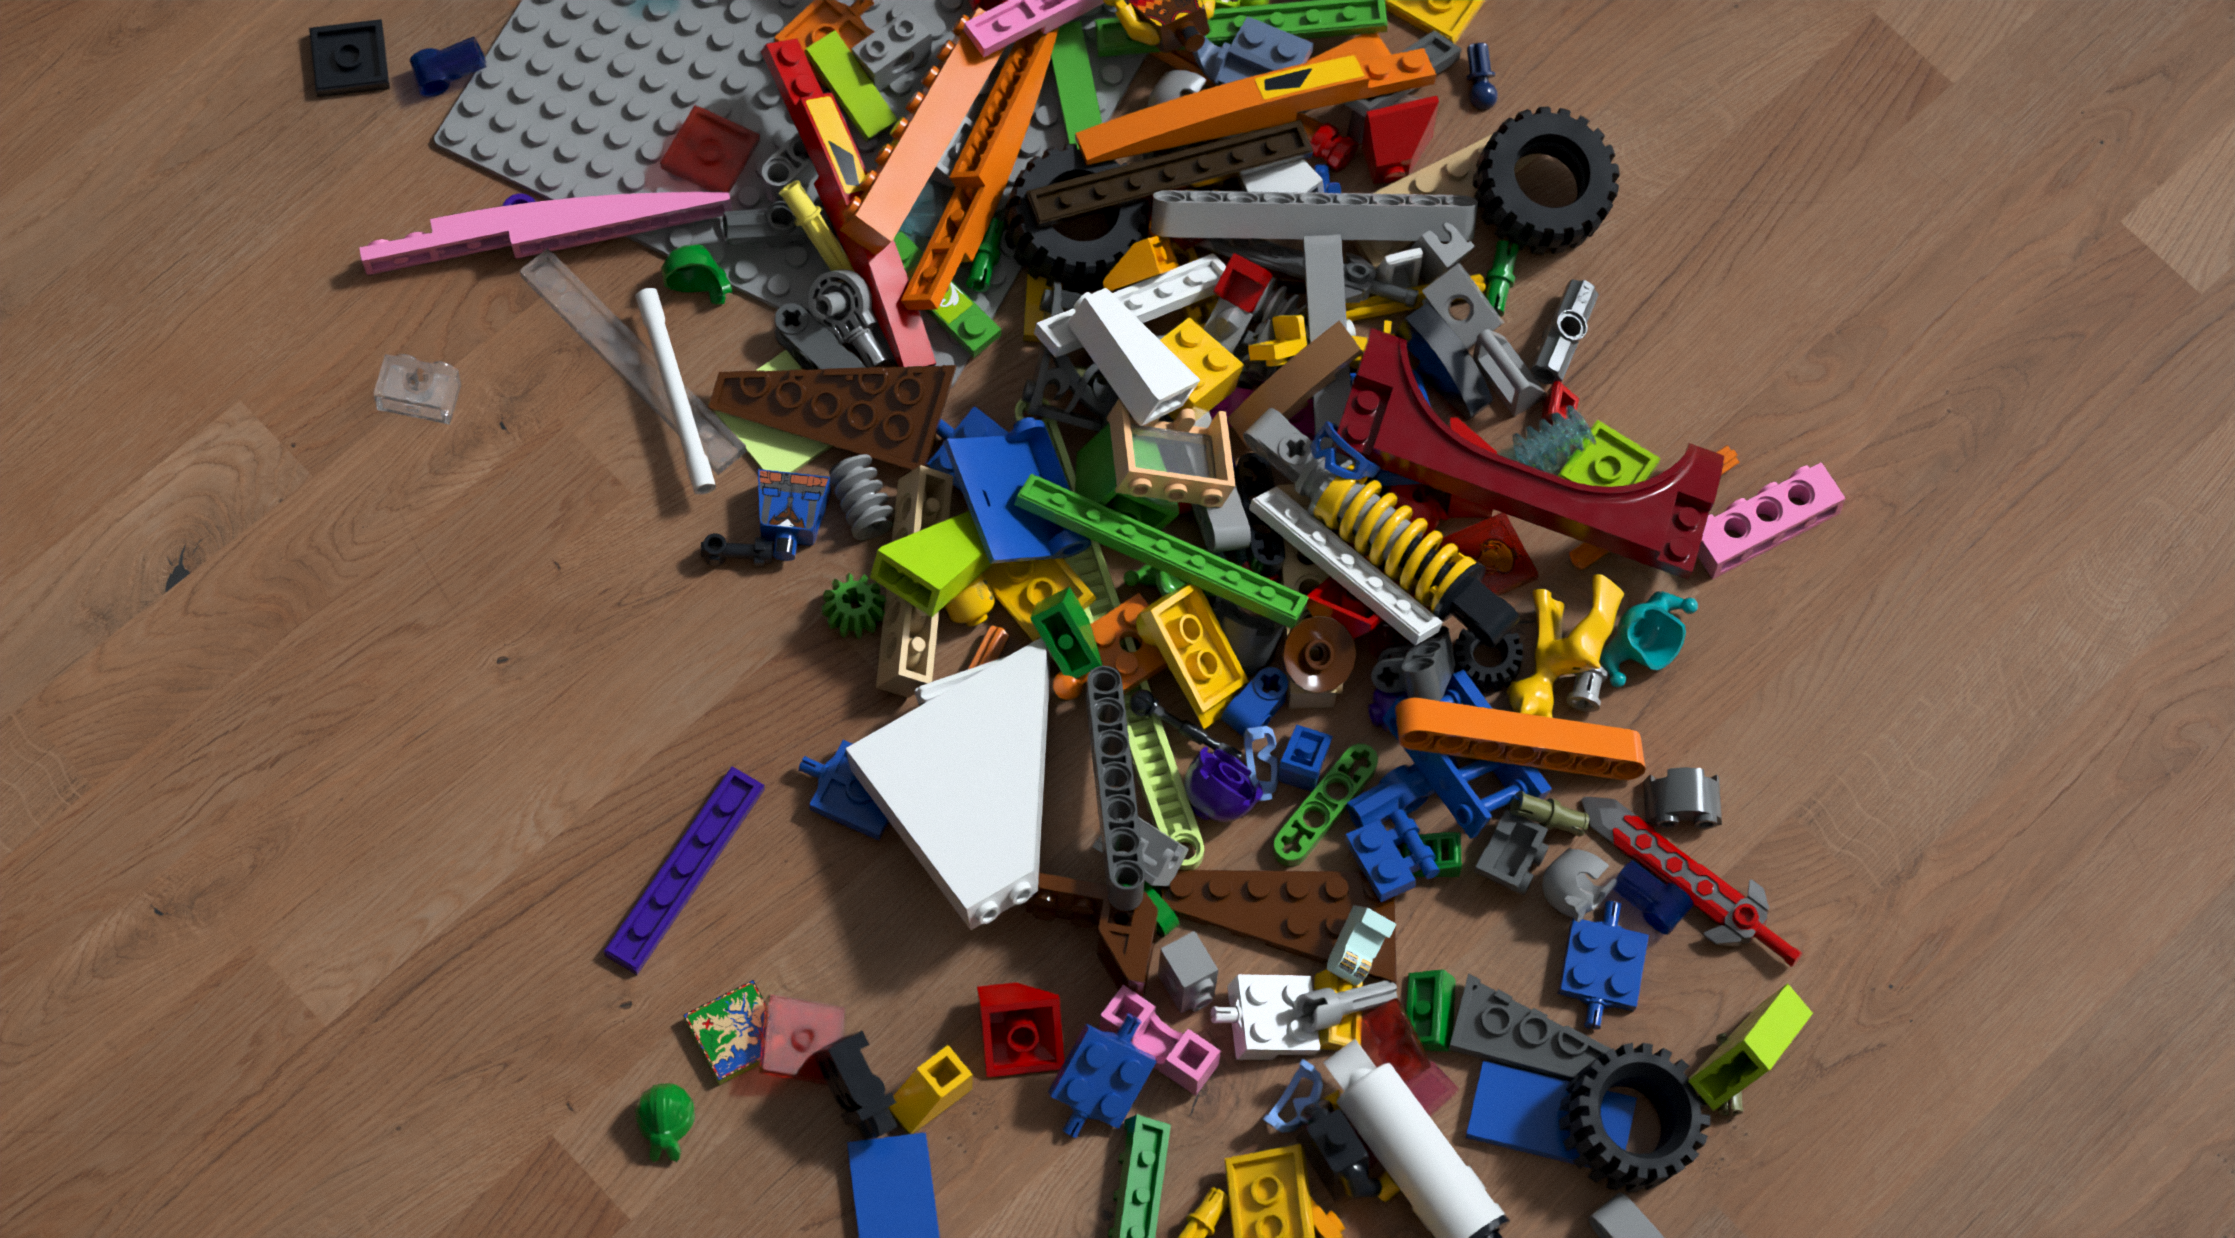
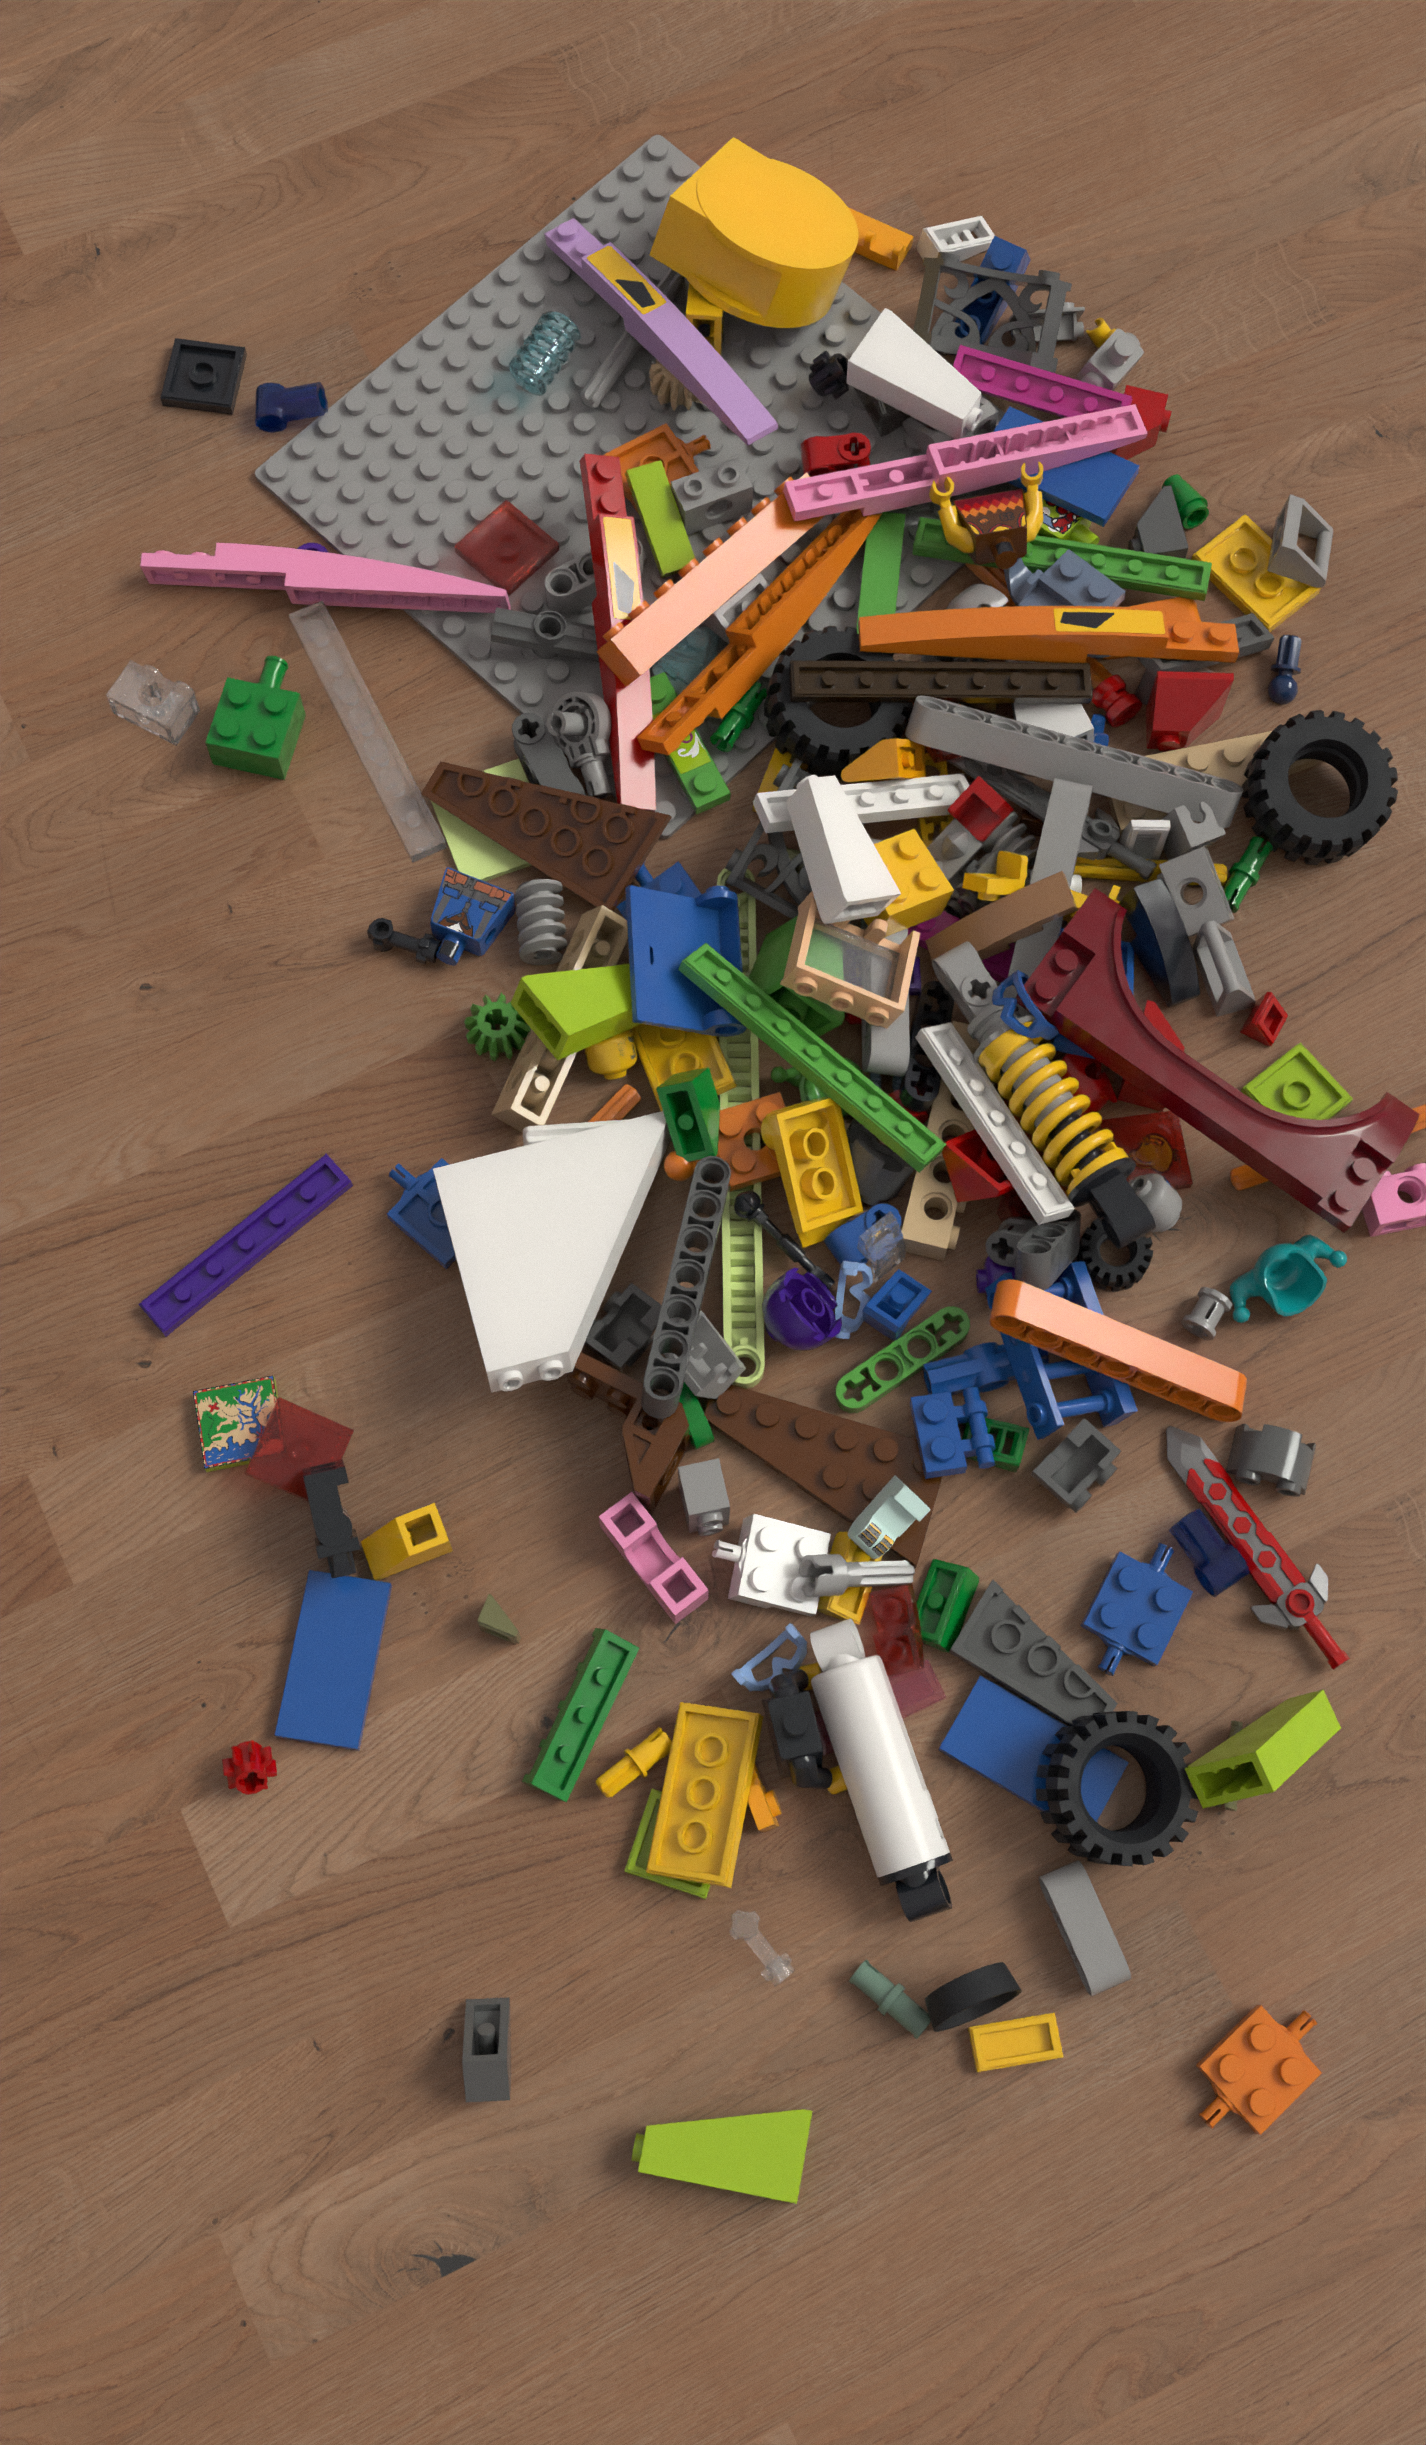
camera: 20 degrees right, 5 degrees up
white piece [635,288,716,495] -> none
green piece [635,1083,695,1162] -> none
green piece [661,244,732,304] -> none
light yellow axle [779,180,854,272] -> none
red slope [977,982,1065,1078] -> none
blue plate [1048,1014,1157,1138] -> none
reddish brown dish [1282,616,1356,693] -> none
yellow animal [1507,574,1624,718] -> none
olive pin [1510,791,1589,837] -> none
clear light blue piece [1512,405,1596,471] -> none
dark grey piece [1530,279,1599,385] -> none
light grey helmet [1542,848,1617,922] -> none
none -> green brick [205,656,306,780]
none -> olive slope [477,1594,521,1645]
none -> dark grey cylinder [584,1283,662,1372]
none -> clear slope [857,1211,906,1283]
none -> light grey head [1129,1173,1182,1232]

